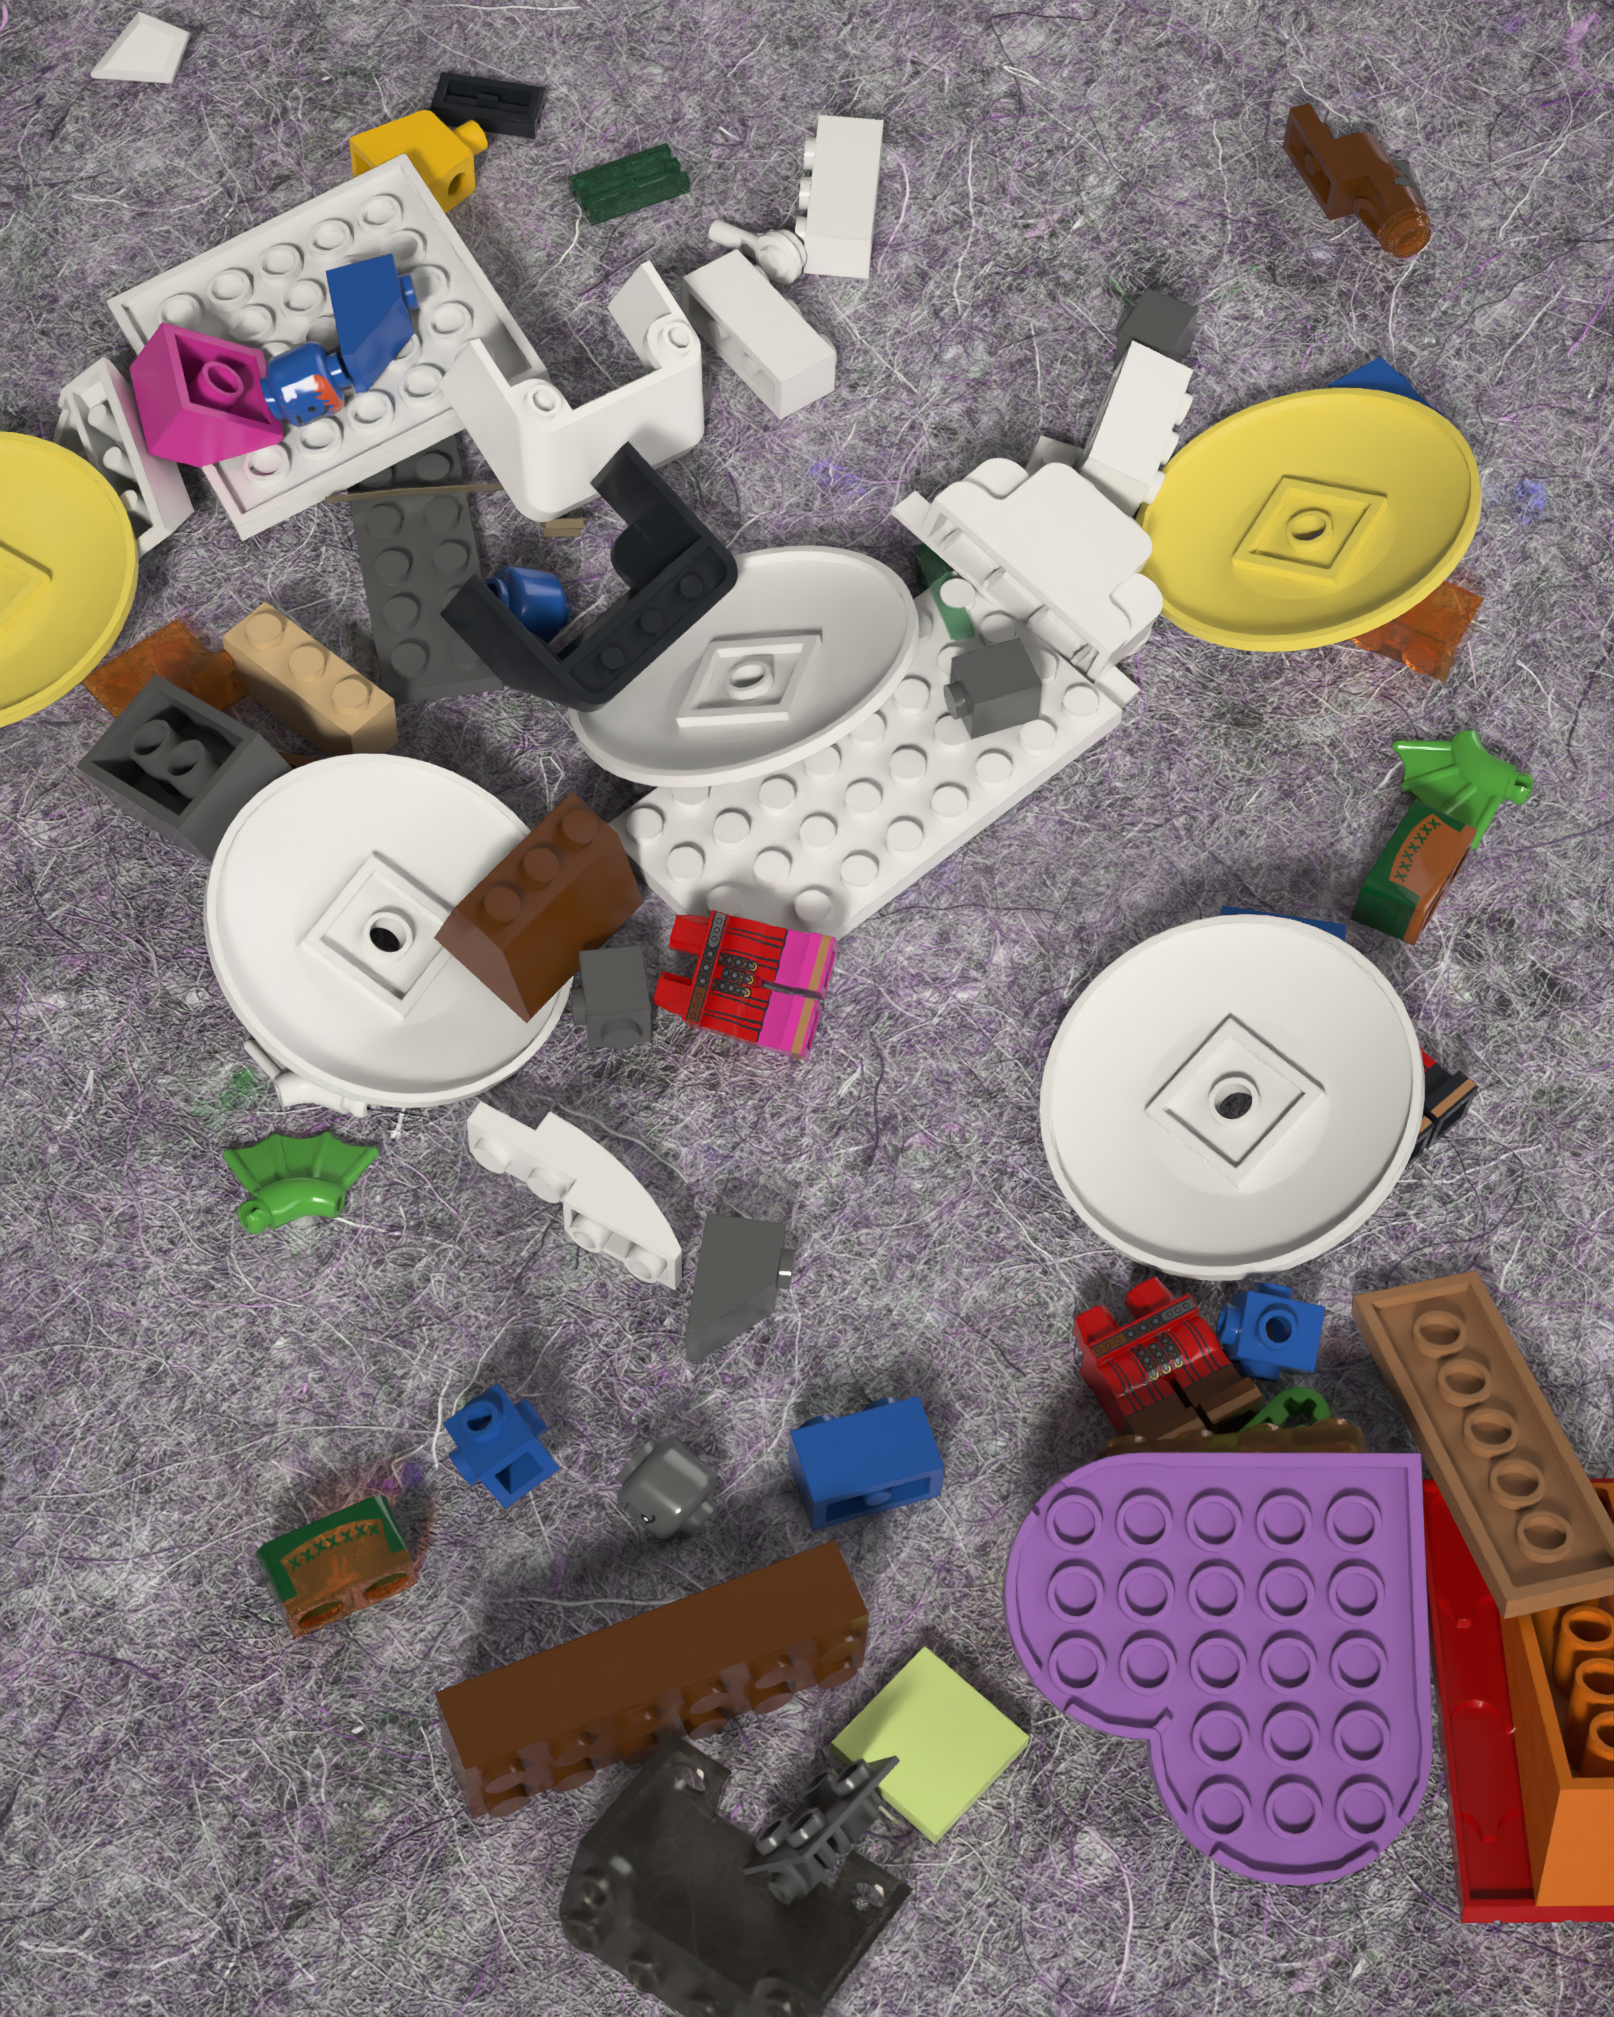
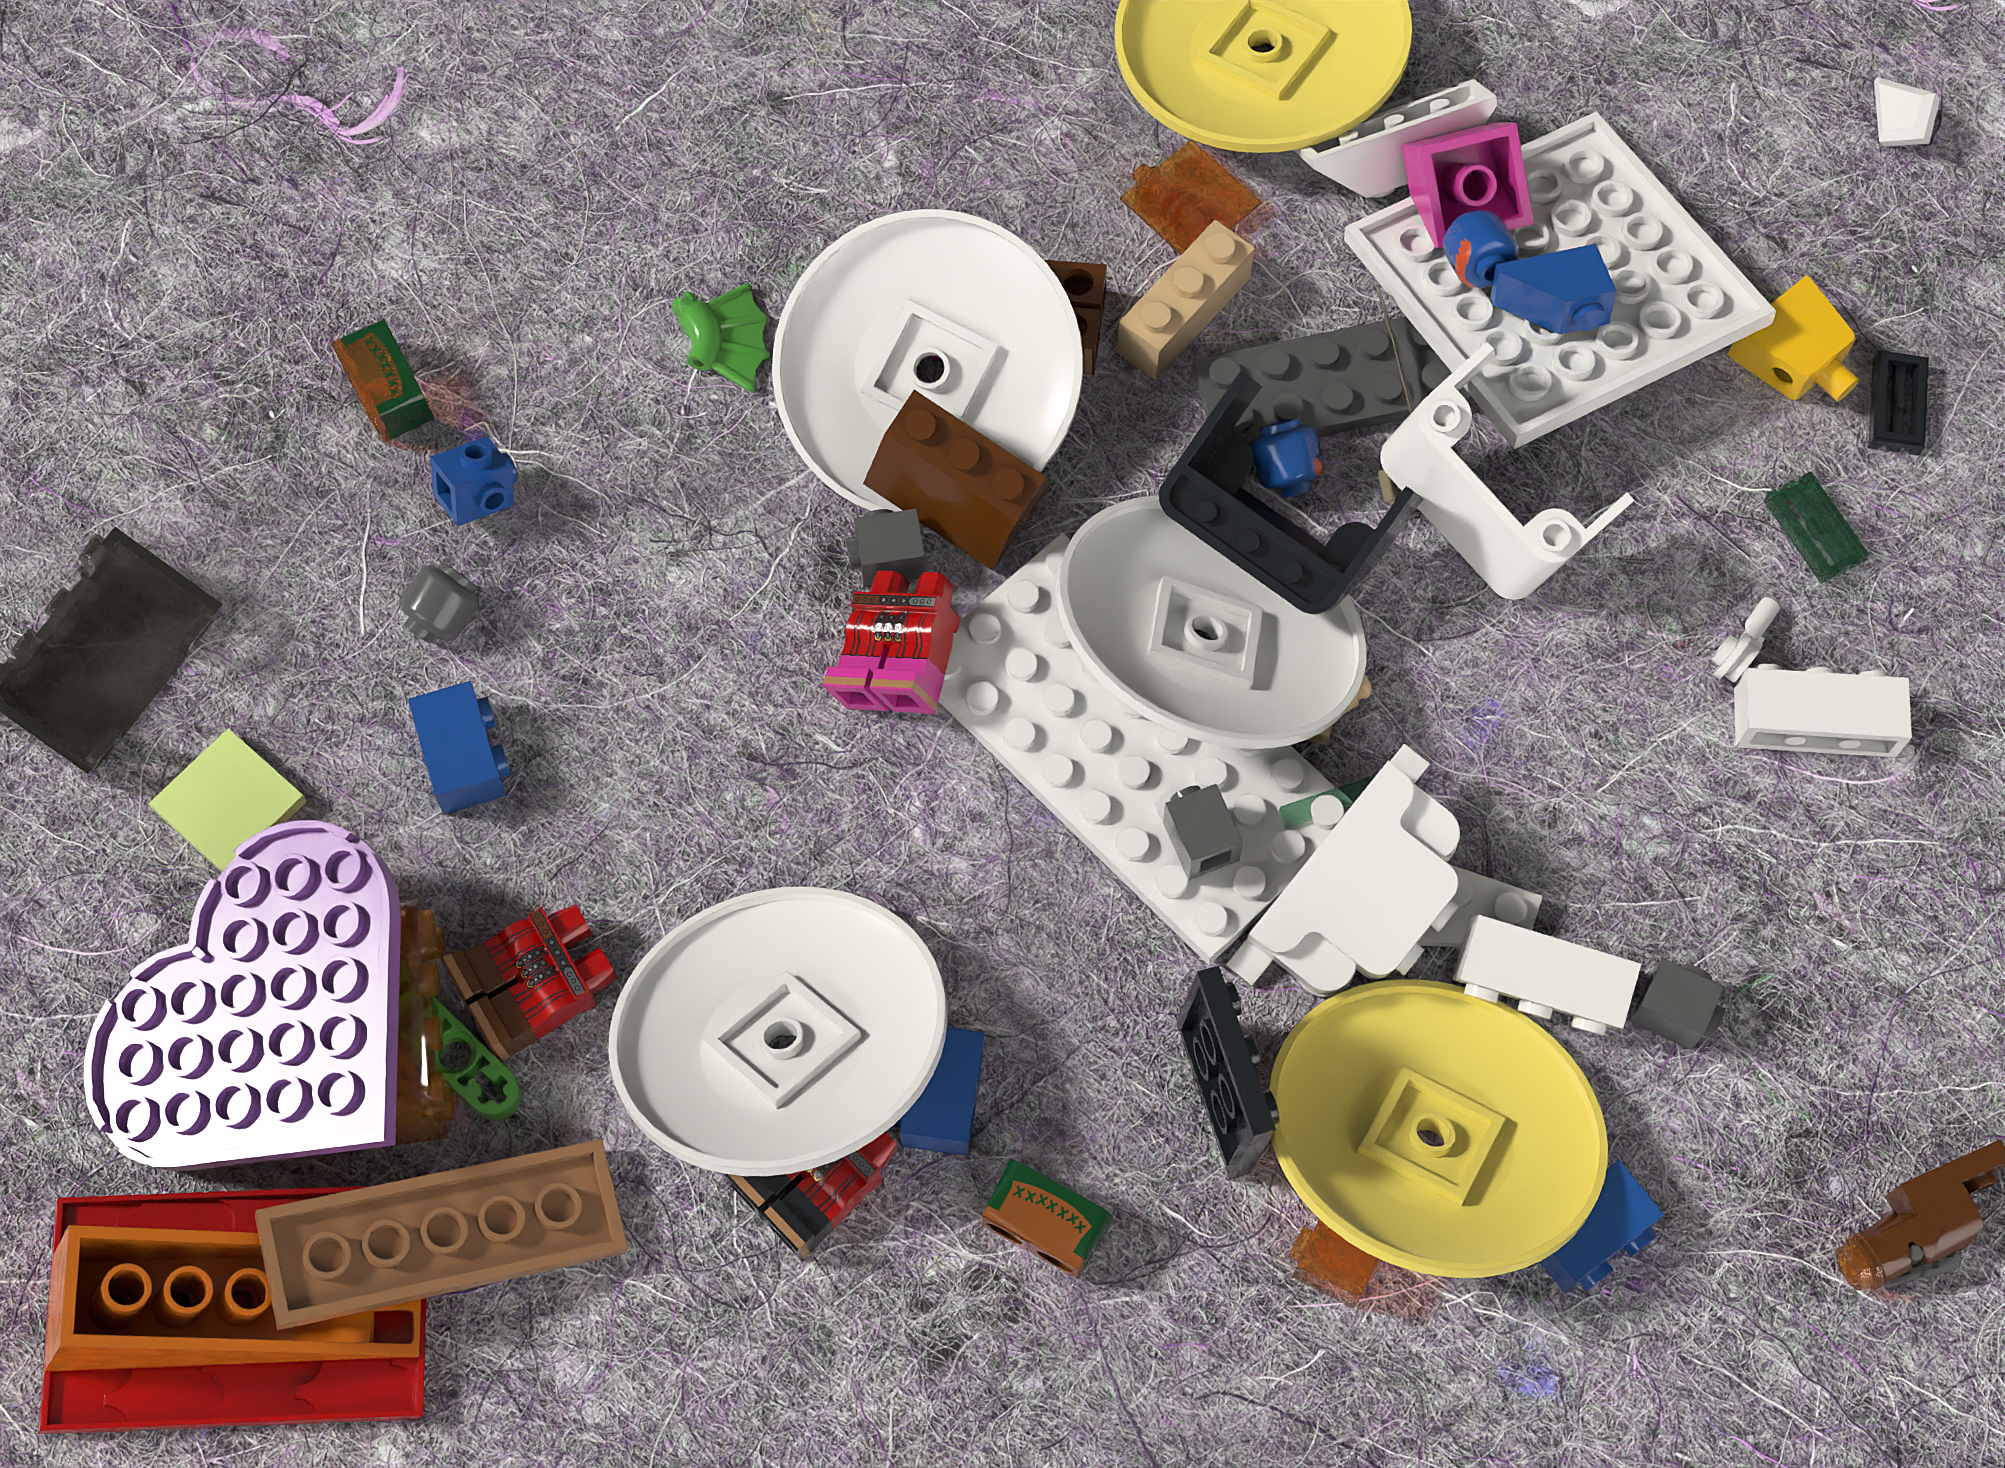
camera: 90 degrees right, 10 degrees up
dark grey brick [76,674,294,865] -> none
reddish brown brick [435,1540,869,1819] -> none
white slope [467,1101,682,1290] -> none
white brick [682,249,838,420] -> none
dark grey slope [686,1213,795,1361] -> none
dark grey hinge [741,1755,900,1904] -> none
blue brick [1216,1282,1325,1382] -> none
bright green arm [1392,730,1534,849] -> none
none -> black plate [1176,966,1280,1180]

